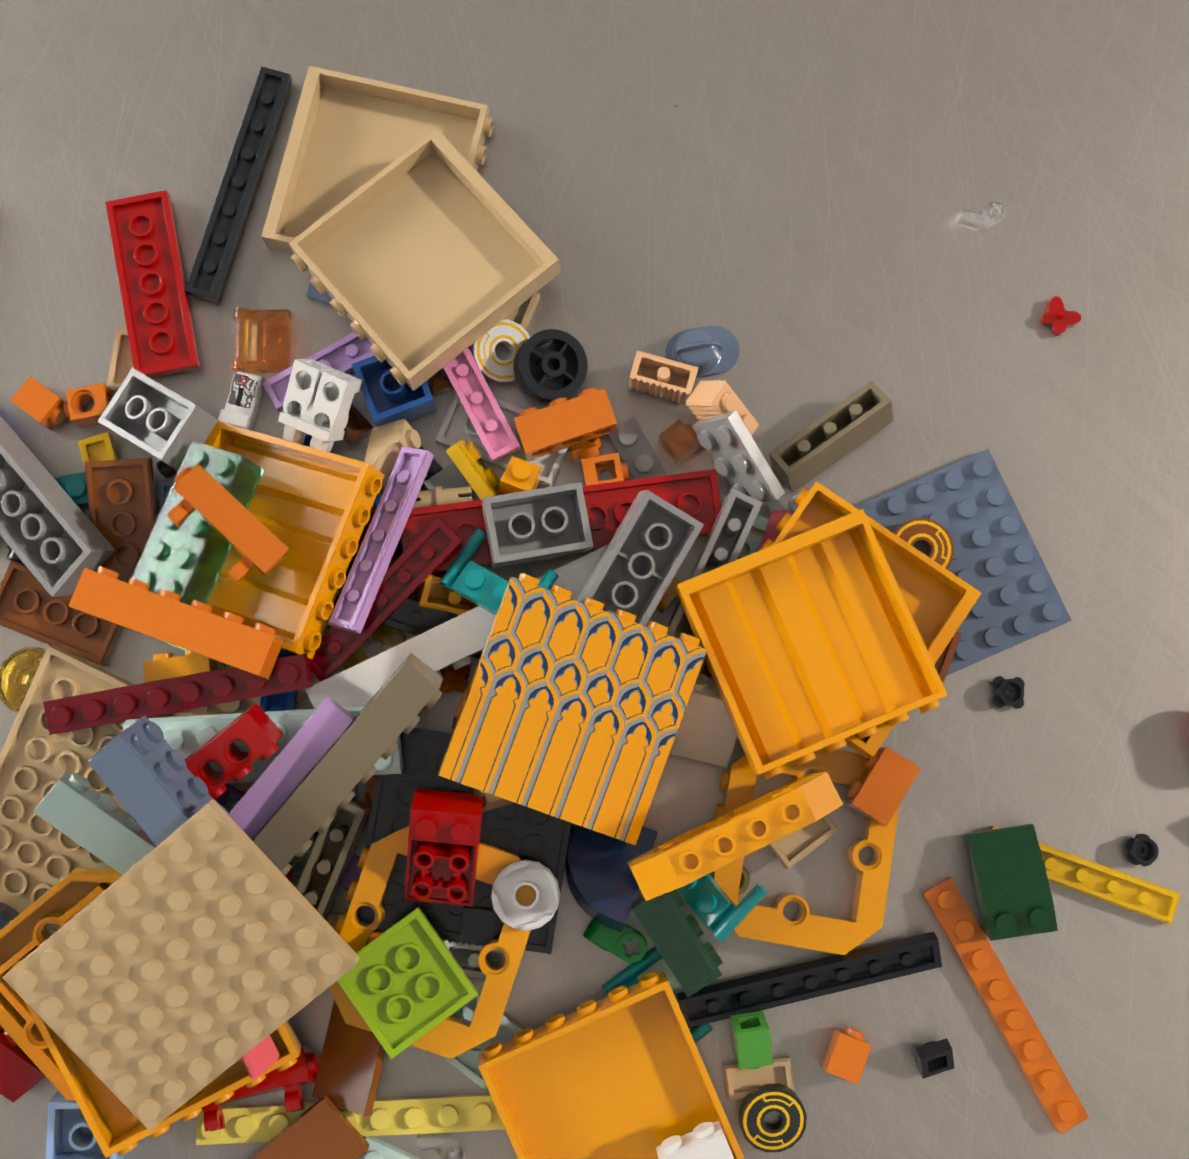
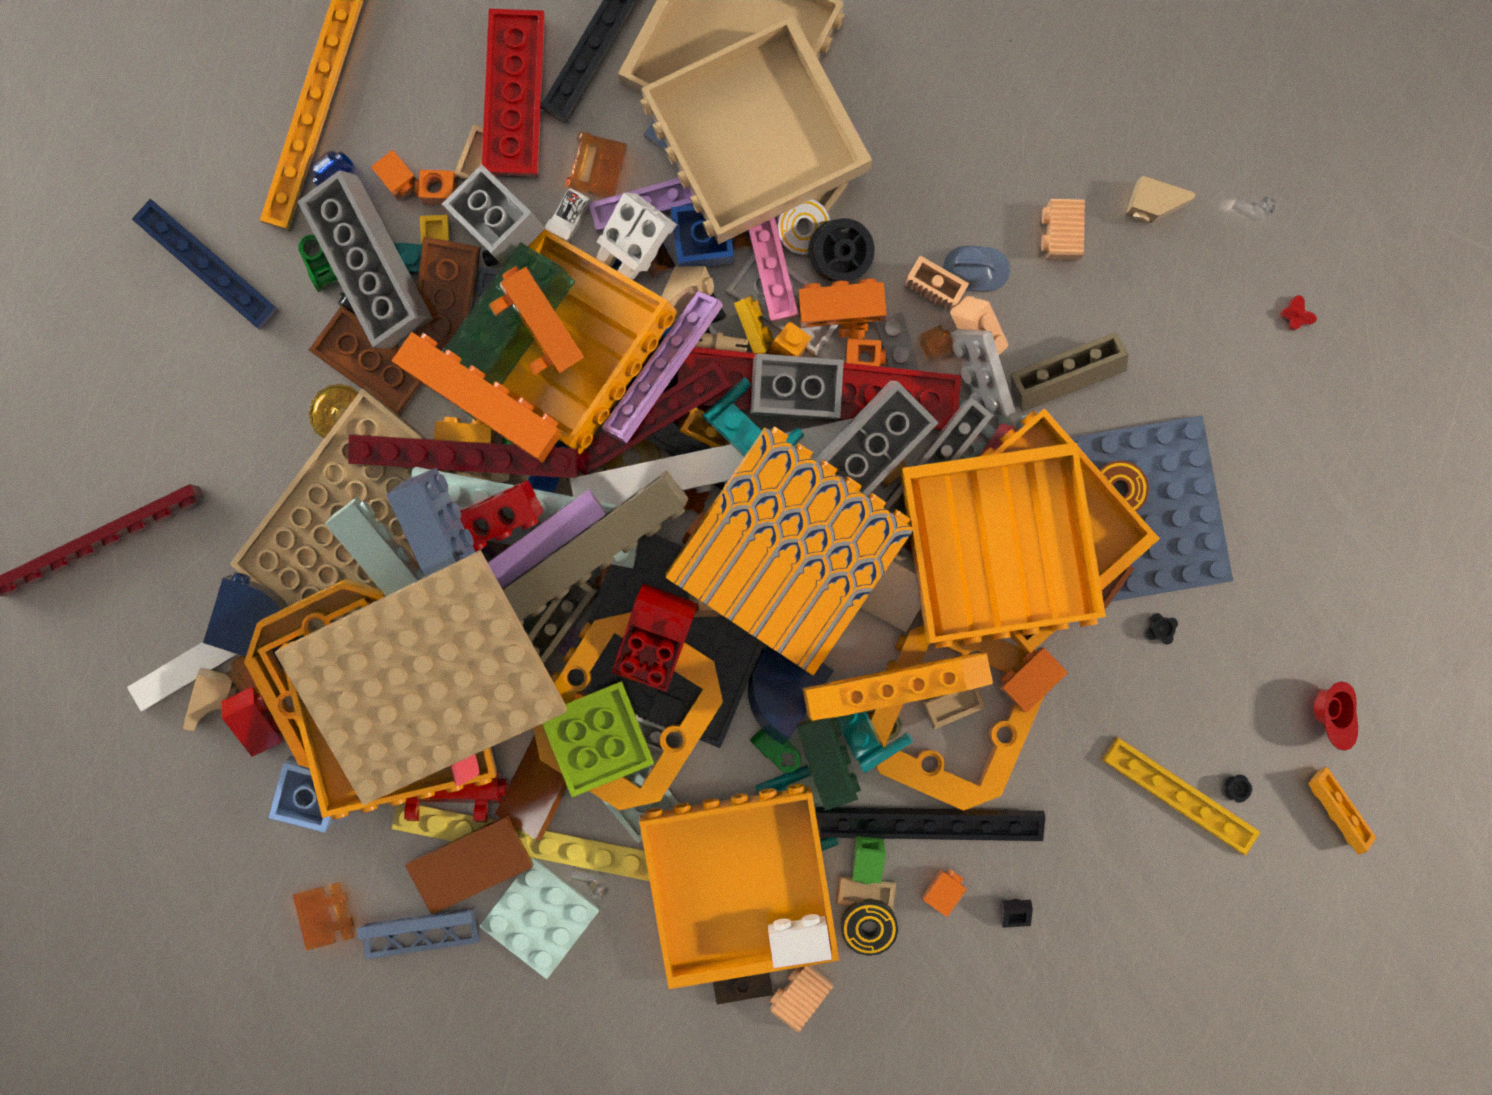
camera: 15 degrees right, 5 degrees up
white tile [491,860,560,931] -> none
orange plate [921,877,1089,1134] -> none
dark green slope [966,824,1058,941] -> none
none -> light nougat brick [1041,199,1085,261]
none -> tan slope [1126,175,1196,223]

